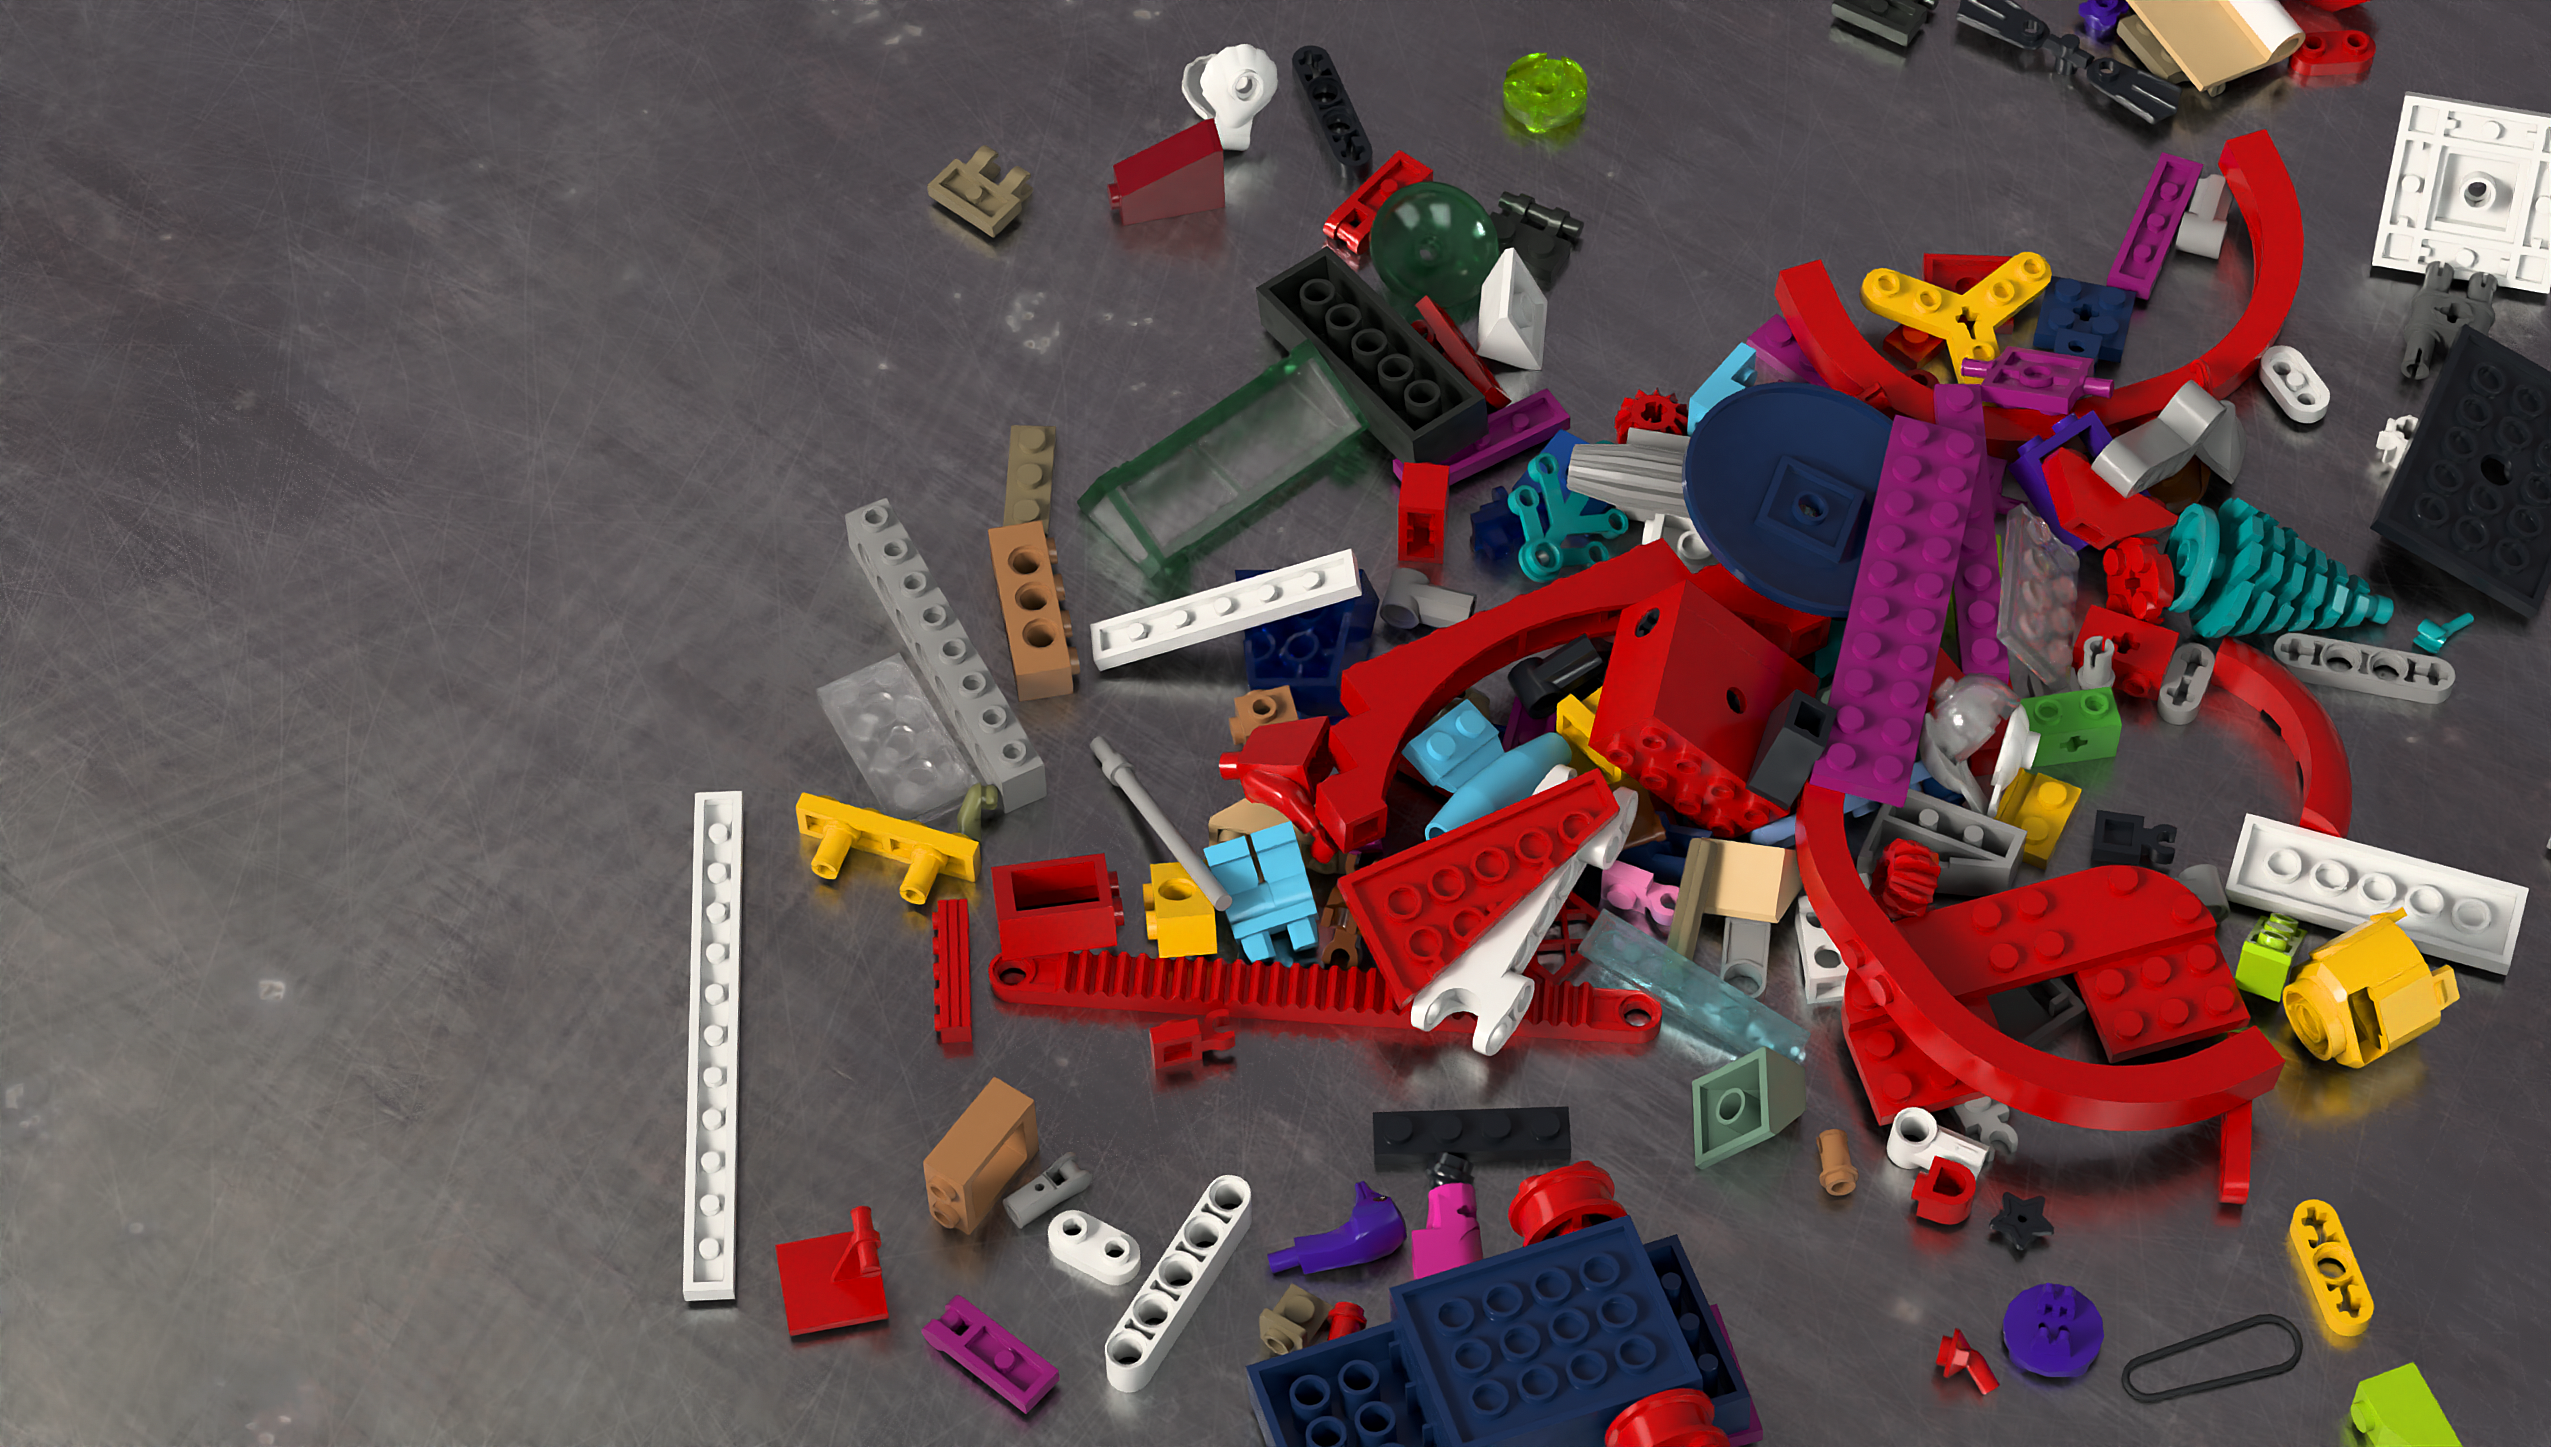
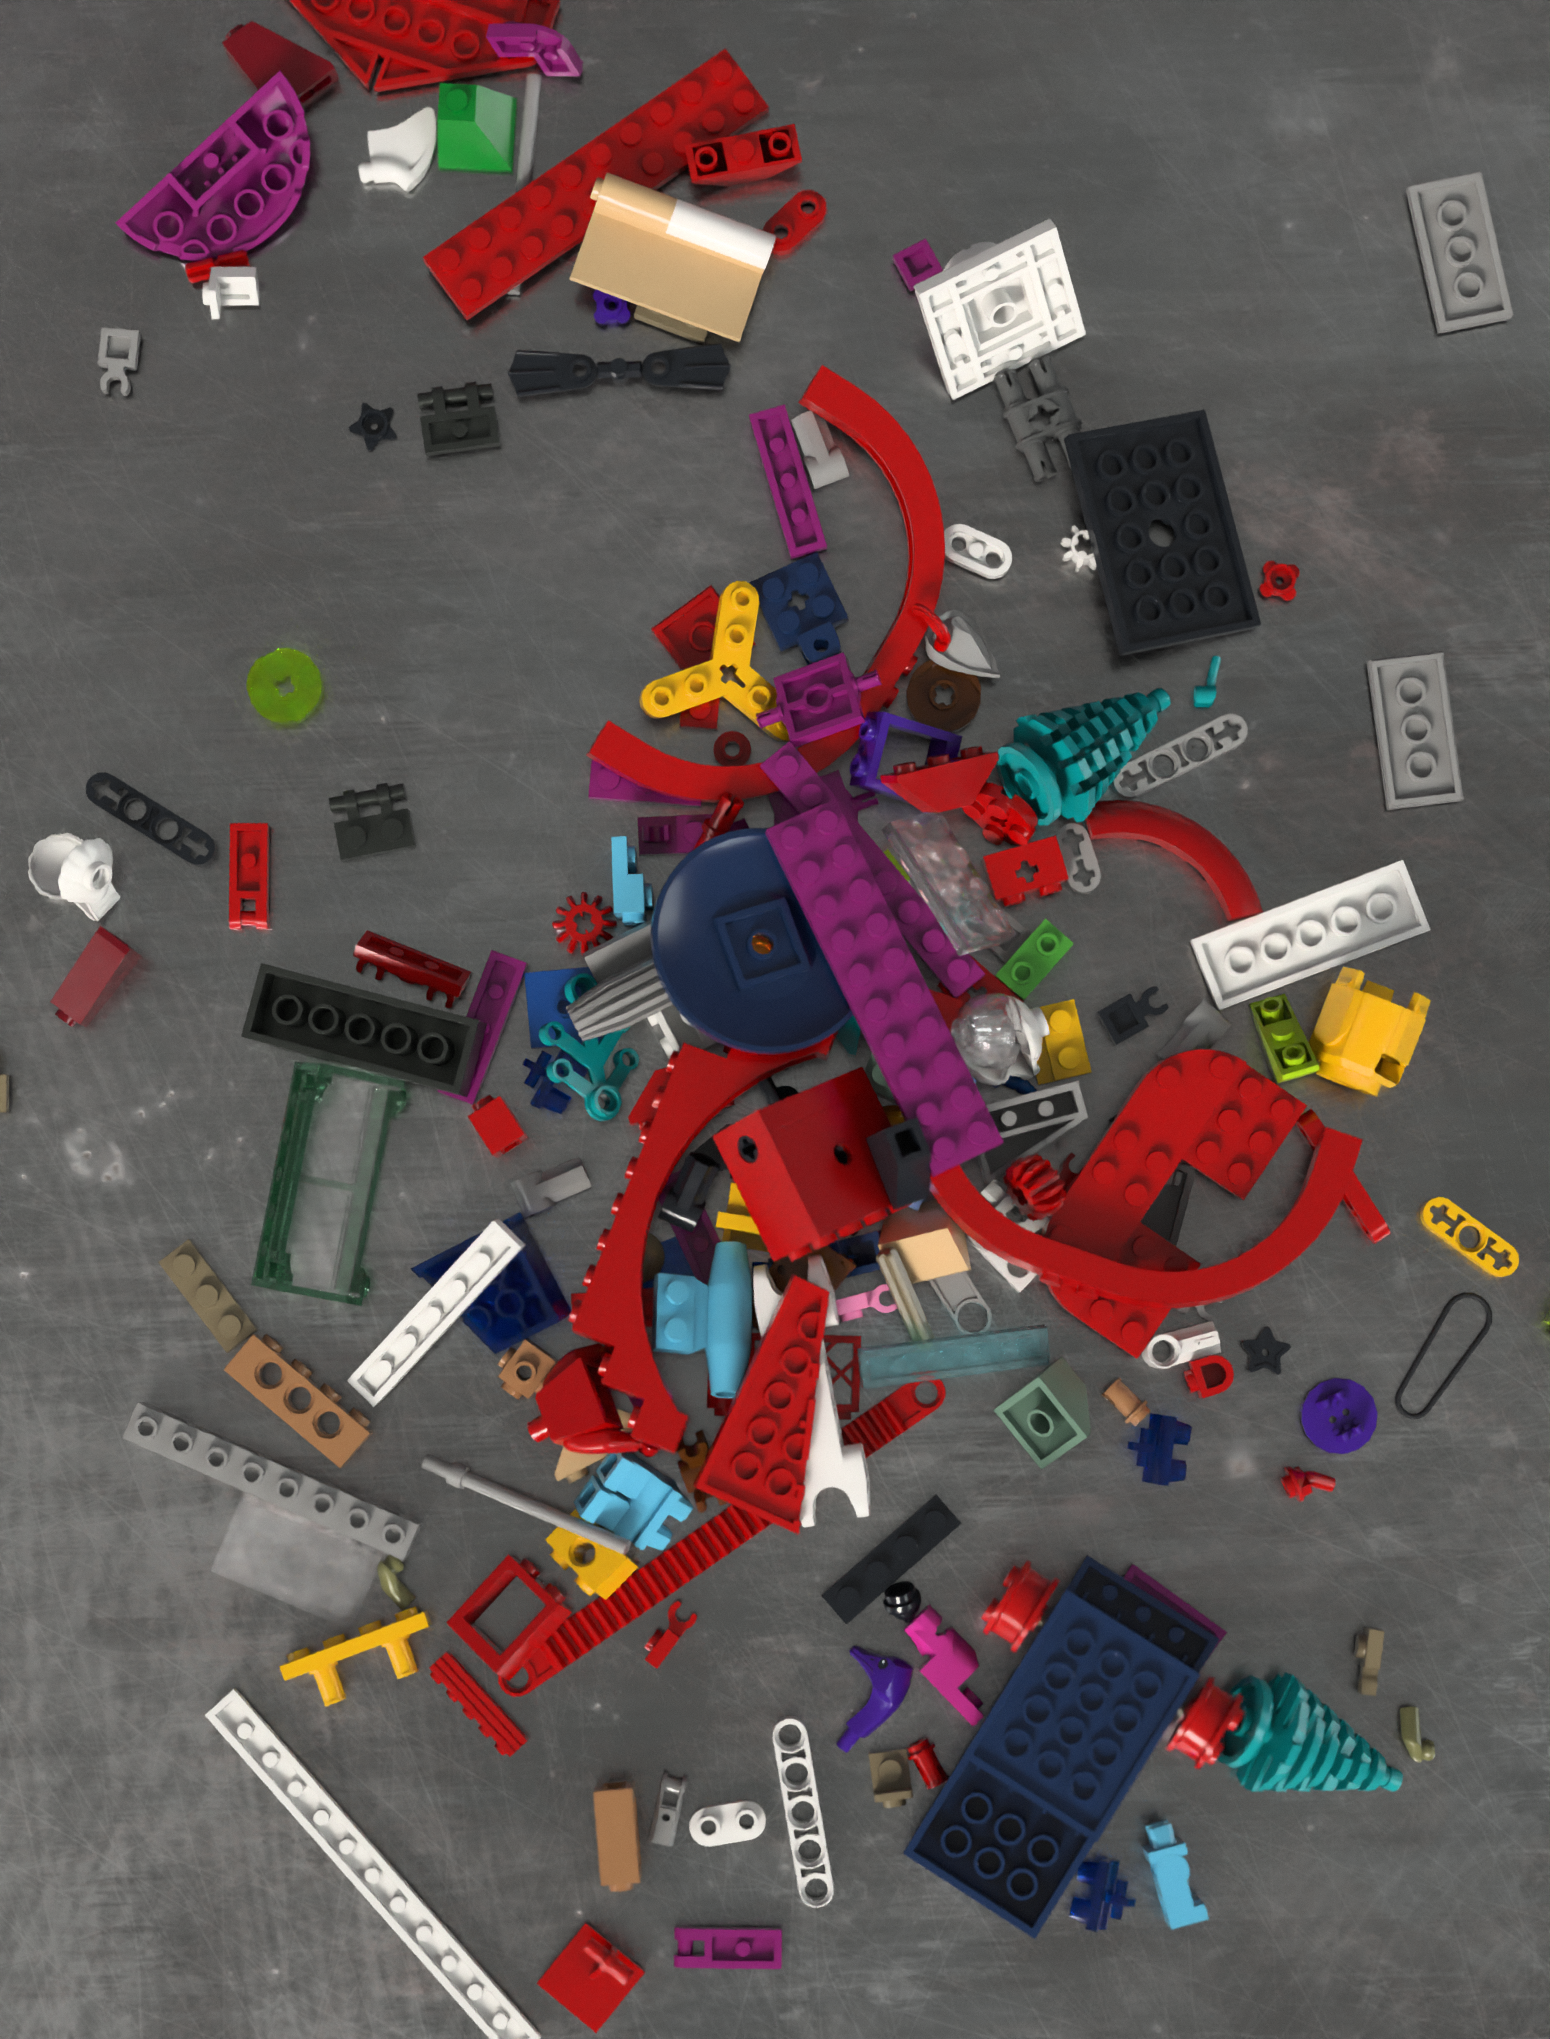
camera: 40 degrees left, 30 degrees up
clear green dish [1369,181,1499,309] -> none
white slope [1476,248,1548,371] -> none
light grey axle [2077,636,2115,690] -> none
light grey beam [2091,379,2227,499] -> none
none -> clear blue hips [1127,1413,1192,1486]

